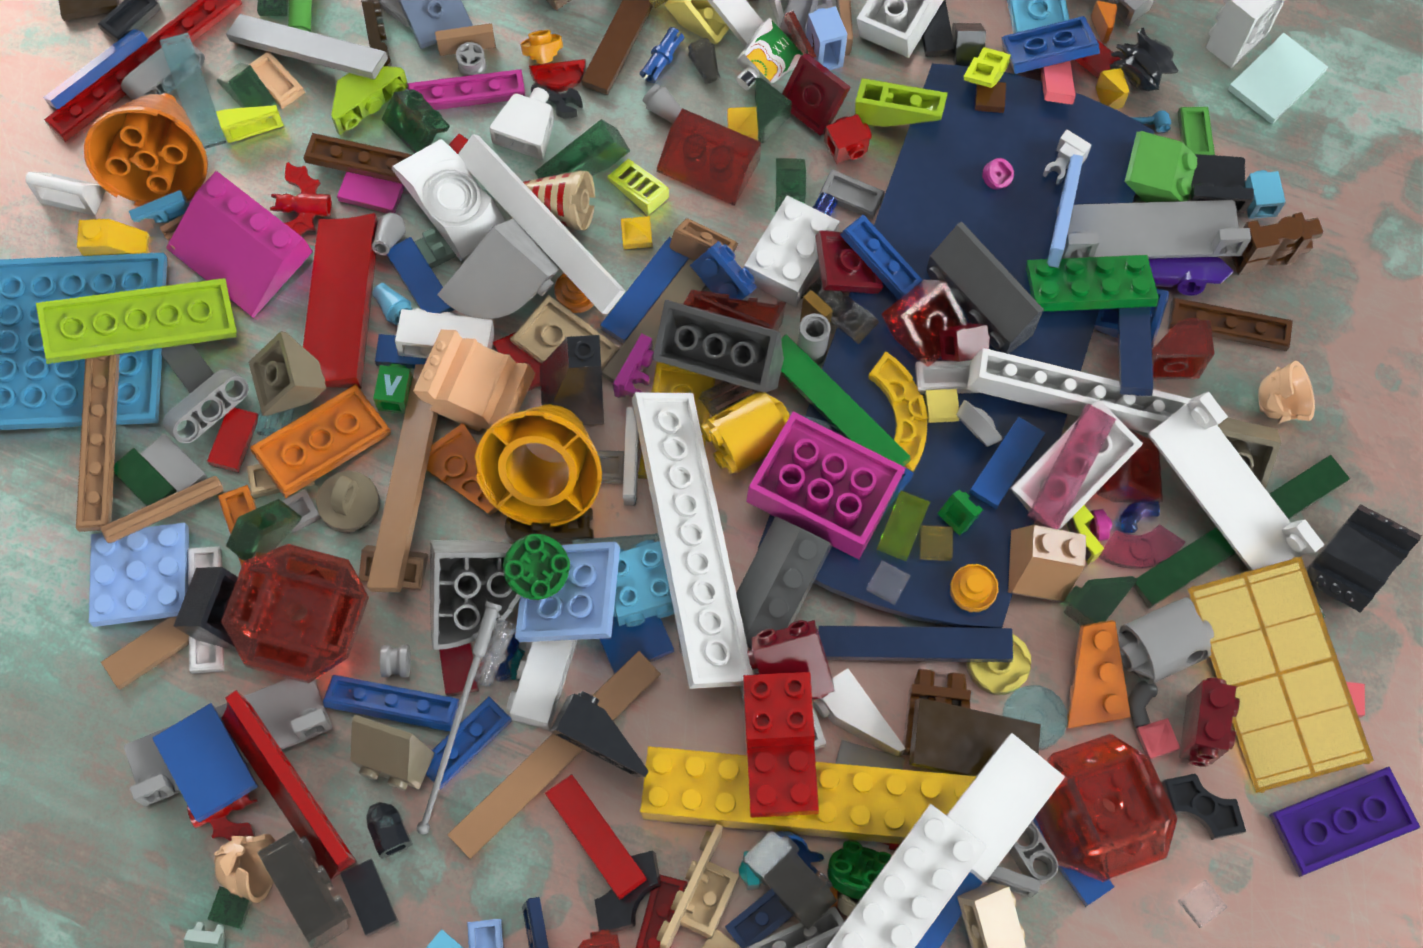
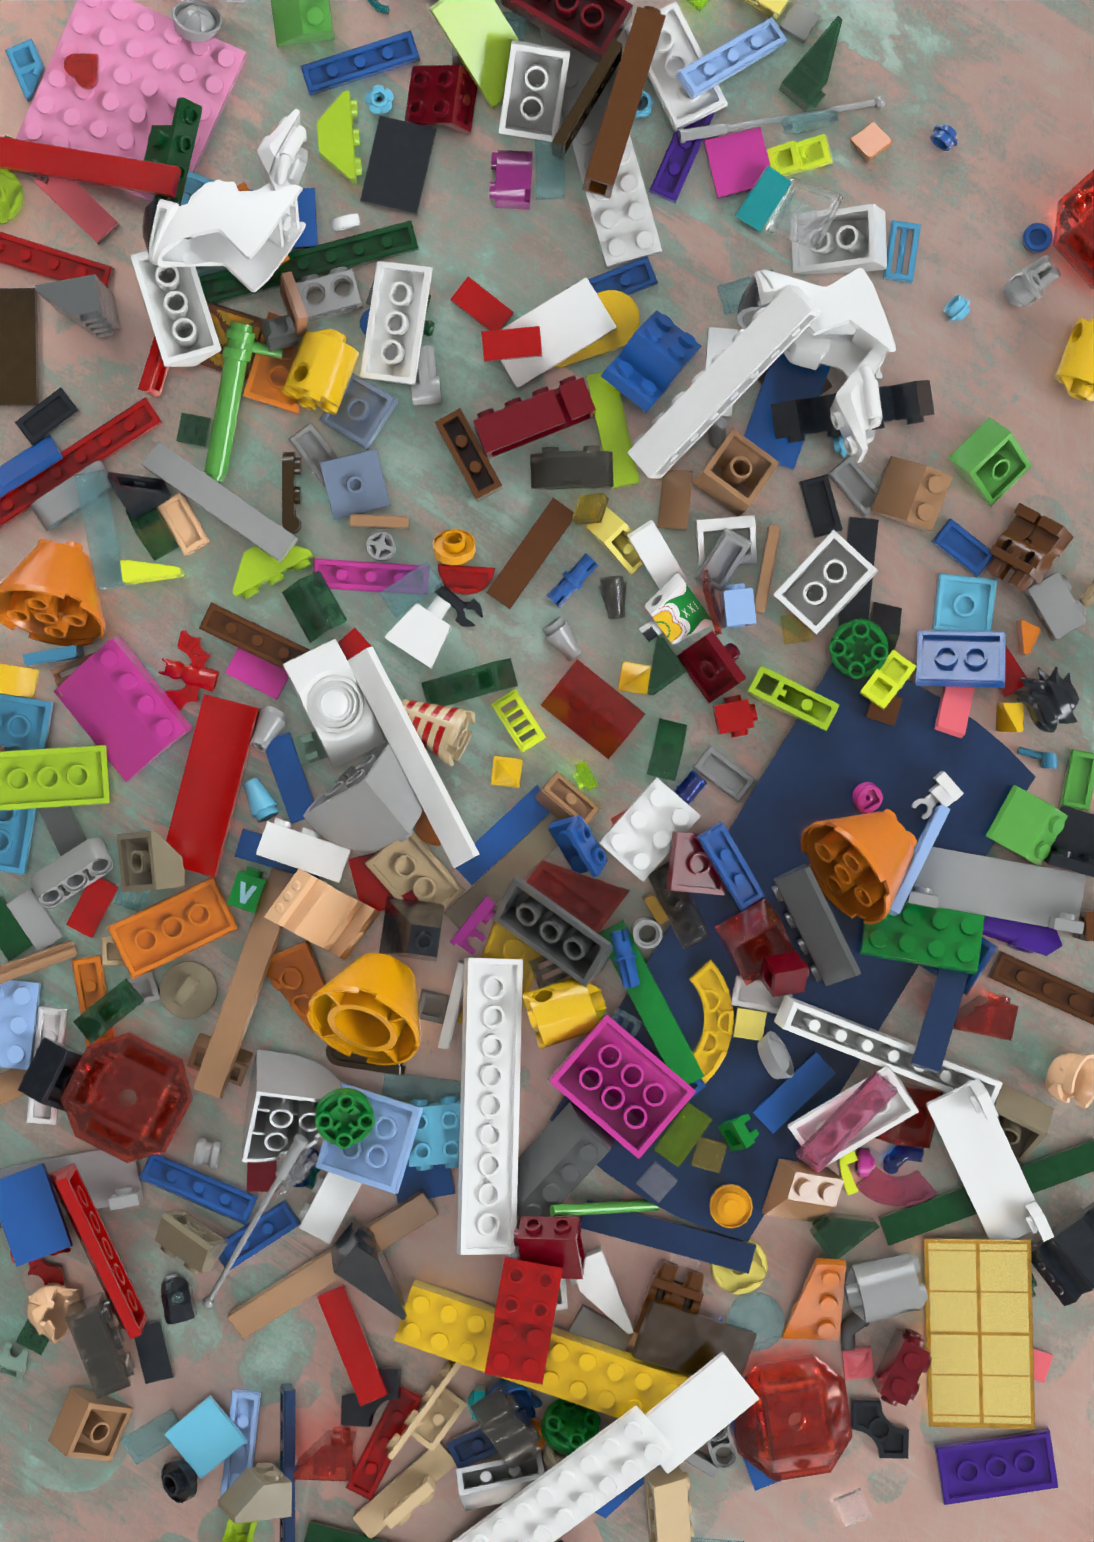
camera: 15 degrees right, 20 degrees up
none -> black slope [107,472,171,520]
none -> clear light blue tile [379,561,444,618]
none -> bright green bar [550,1200,660,1217]
none -> clear neon green plate [572,759,598,791]
none -> blue axle [610,929,640,989]
none -> clear yellow tile [779,614,813,645]
none -> orange cone [800,809,917,924]
none -> green tile [829,619,889,679]

